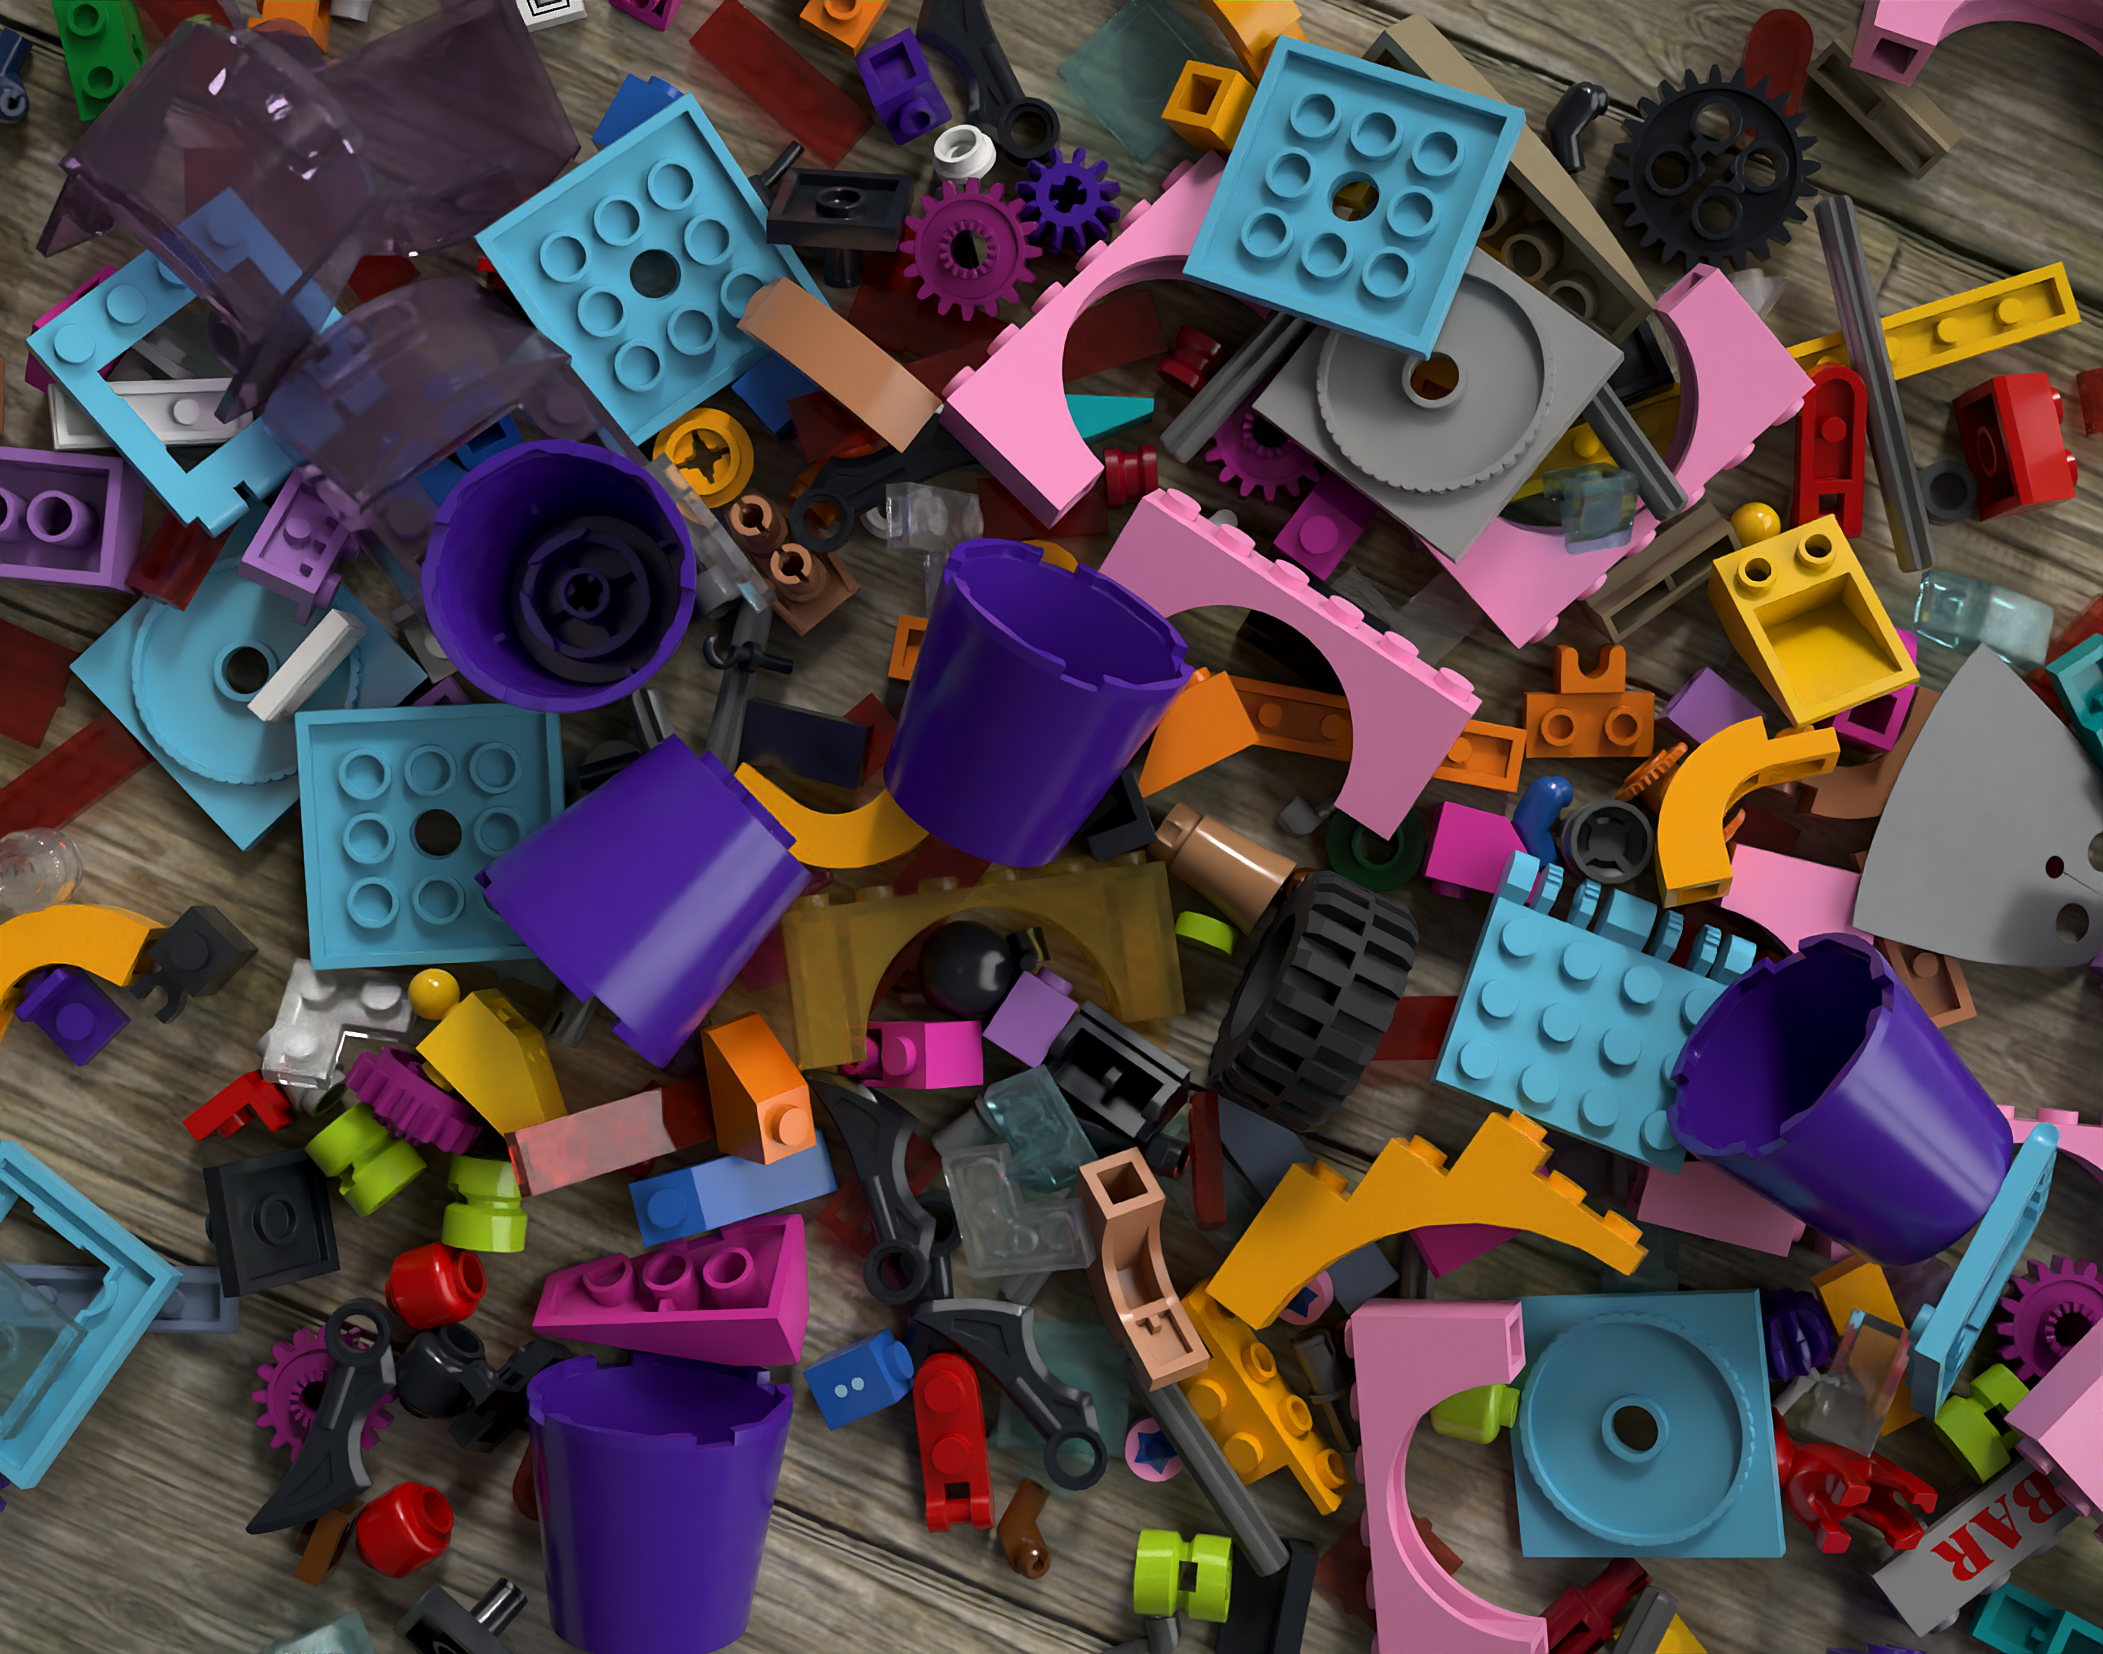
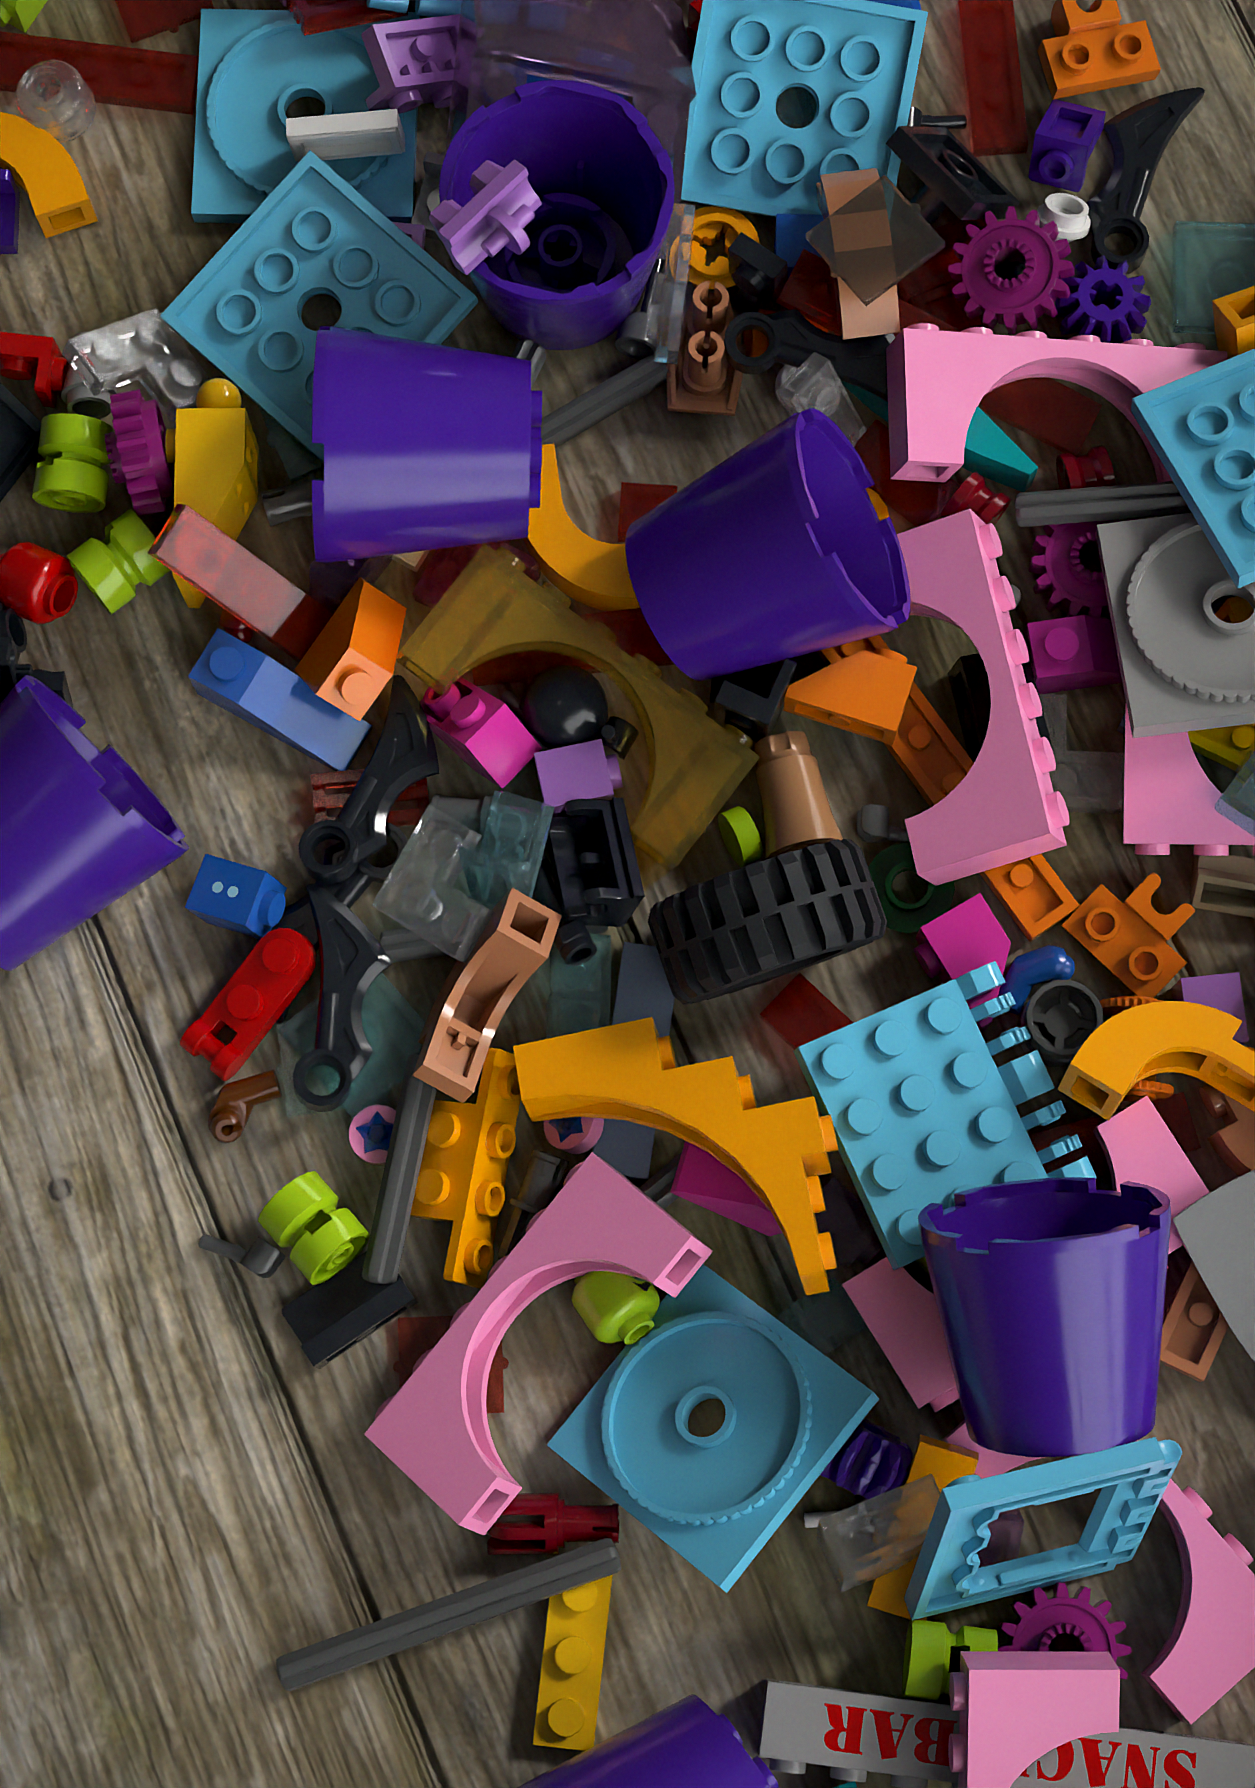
camera: 45 degrees right, 10 degrees down
black brick [129,906,259,1024] -> none
dark pink wedge [532,1214,810,1367] -> none
black hand [703,633,794,675] -> none
black tile [738,697,874,790] -> none
clear red tile [1187,1091,1227,1231] -> none
red animal [1771,1405,1938,1553] -> none
none -> medium lavender hips [429,159,542,276]
none -> black plate [728,232,788,313]
none -> clear smoke piece [806,175,945,306]

